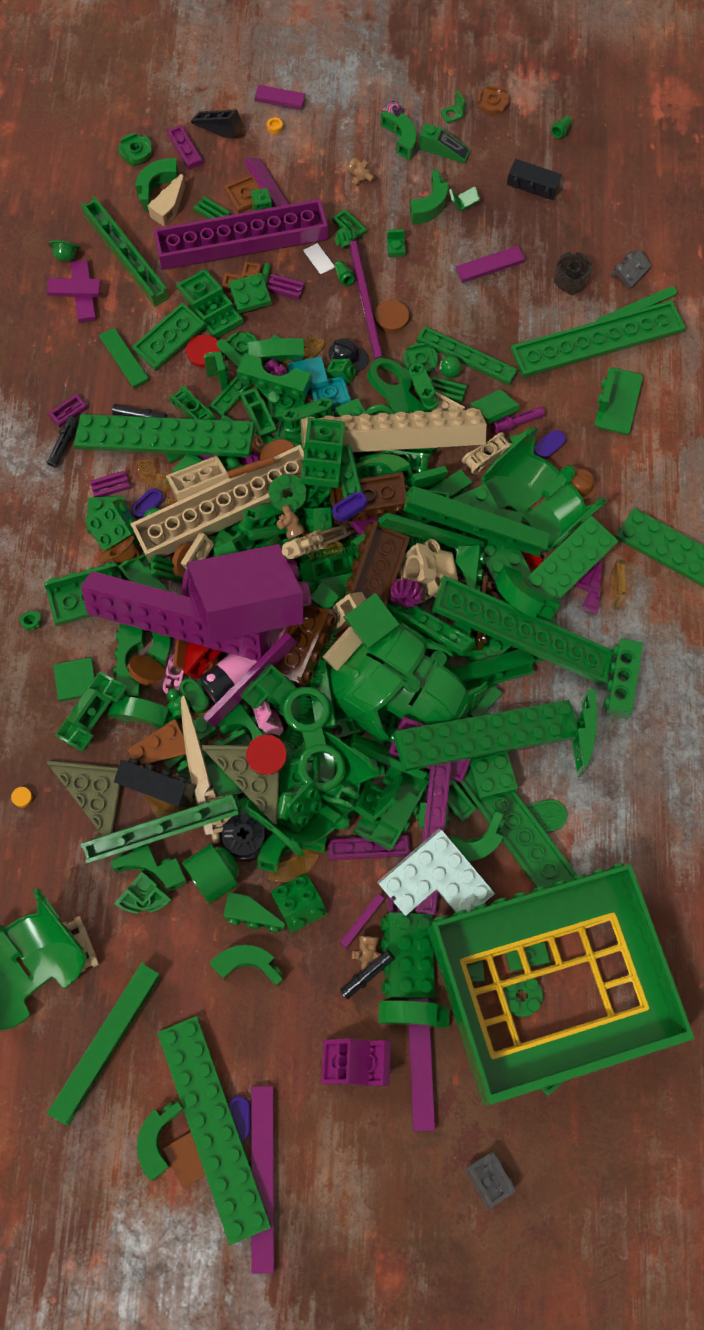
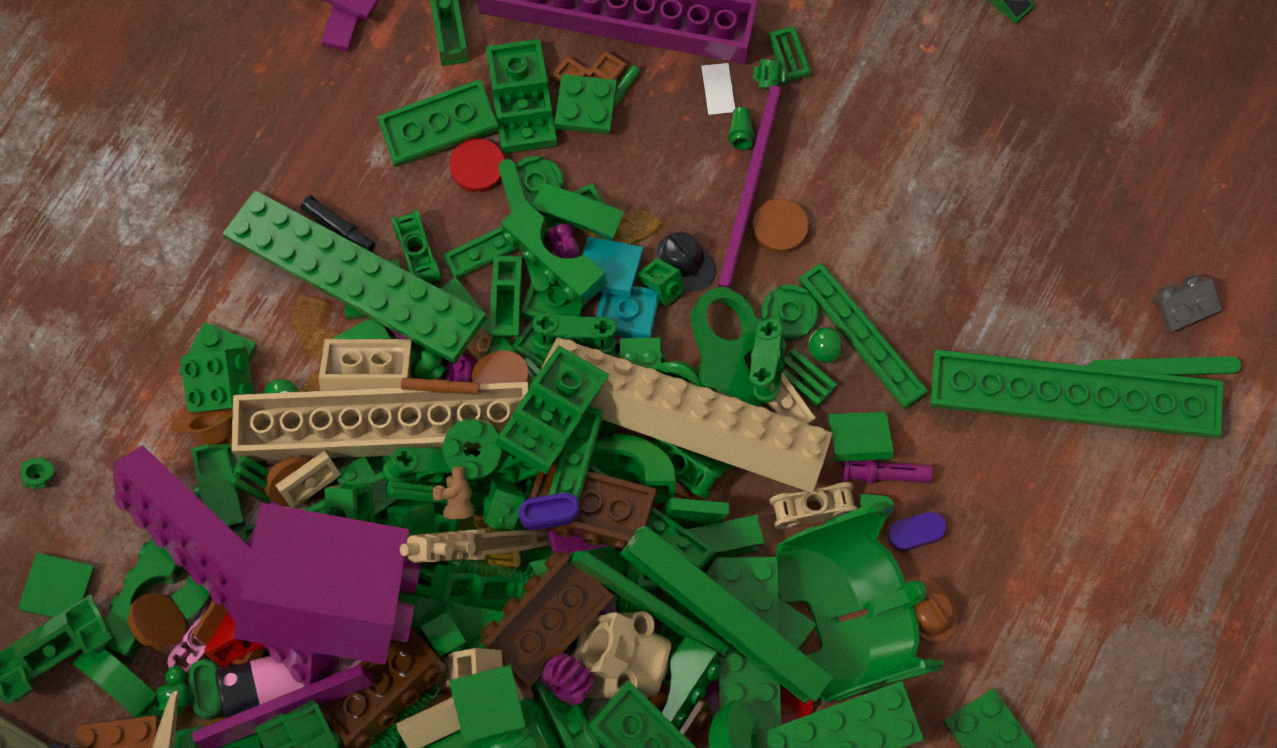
camera: 25 degrees right, 0 degrees up
green bracket [44,562,122,626] -> none
black pin [46,416,79,468] -> none
magenta tile [48,394,88,428] -> none
magenta tile [90,470,130,497] -> none
green tile [99,328,149,389] -> none
dark purple tile [132,488,163,520] -> none
green bracket [204,351,230,390] -> none
magenta tile [266,274,304,300] -> none
green bracket [387,229,405,257] -> none
green arch [410,169,448,225] -> none
bracket [449,187,480,211] -> none
magenta tile [456,246,525,283] -> none
black brick [507,159,562,200] -> none
green cone [551,116,572,138] -> none
clear smoke brick [554,252,592,295] -> none
green bracket [594,367,643,435] -> none

